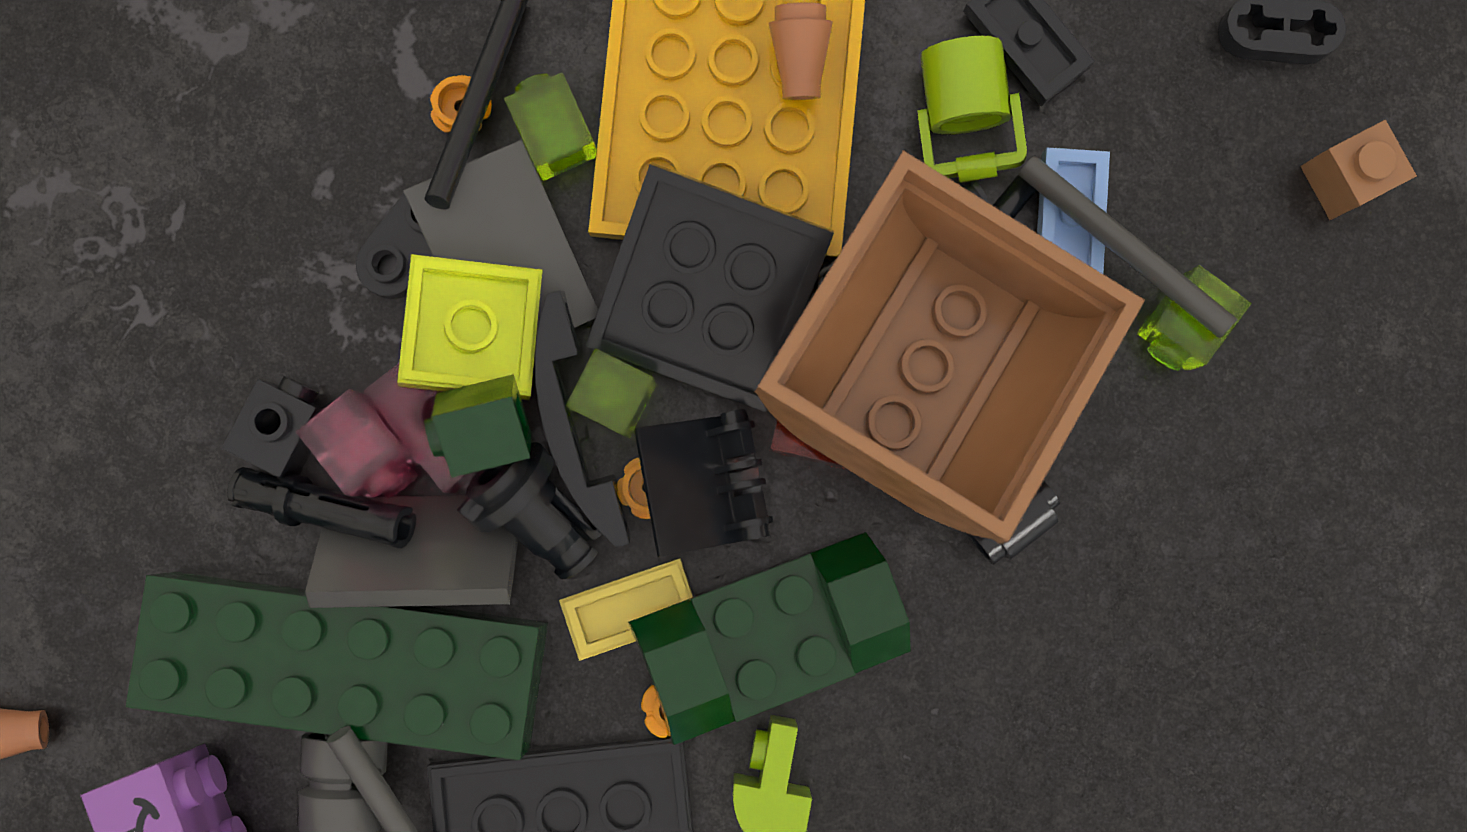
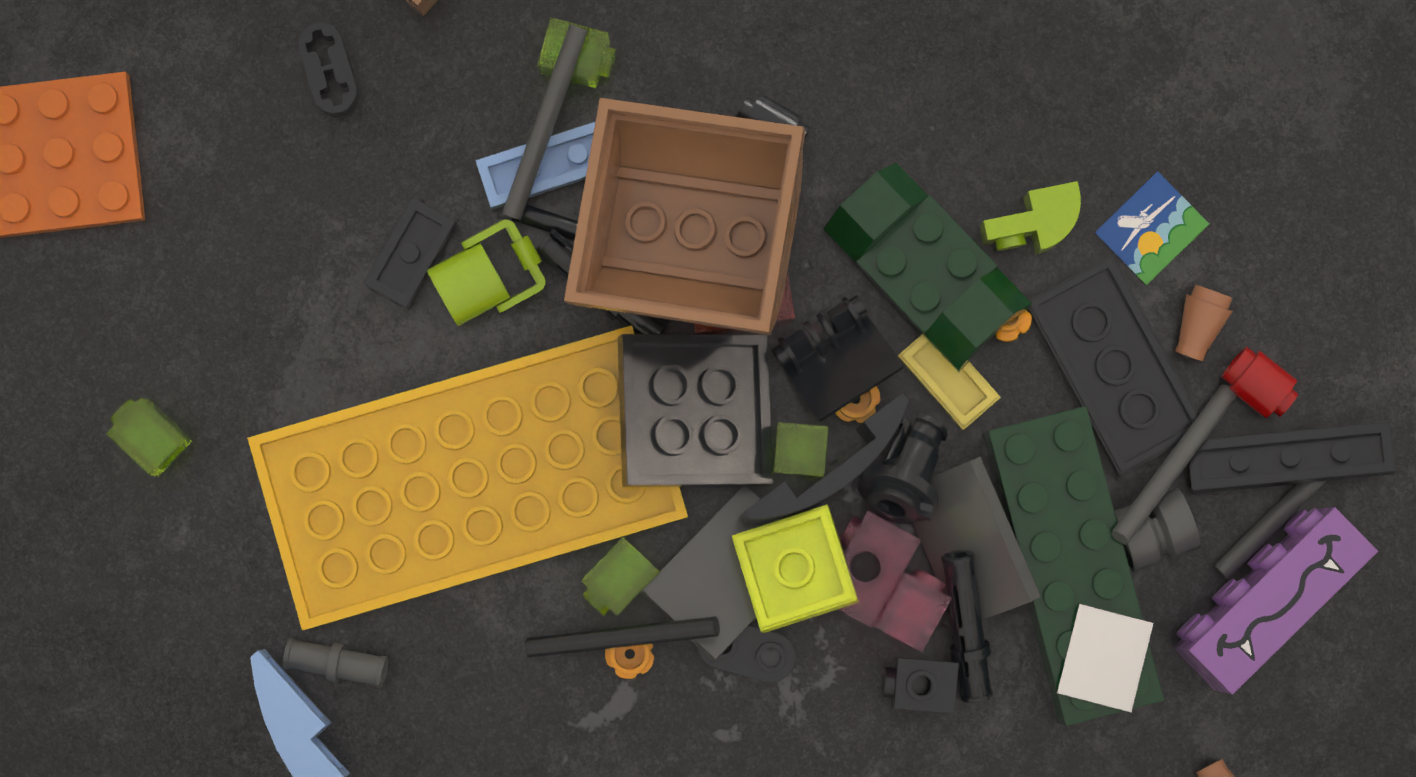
camera: 115 degrees left, 0 degrees up
dark green brick [425,374,531,478] -> none
nougat cone [769,3,833,100] -> none
none -> white sticker [1057,604,1153,712]

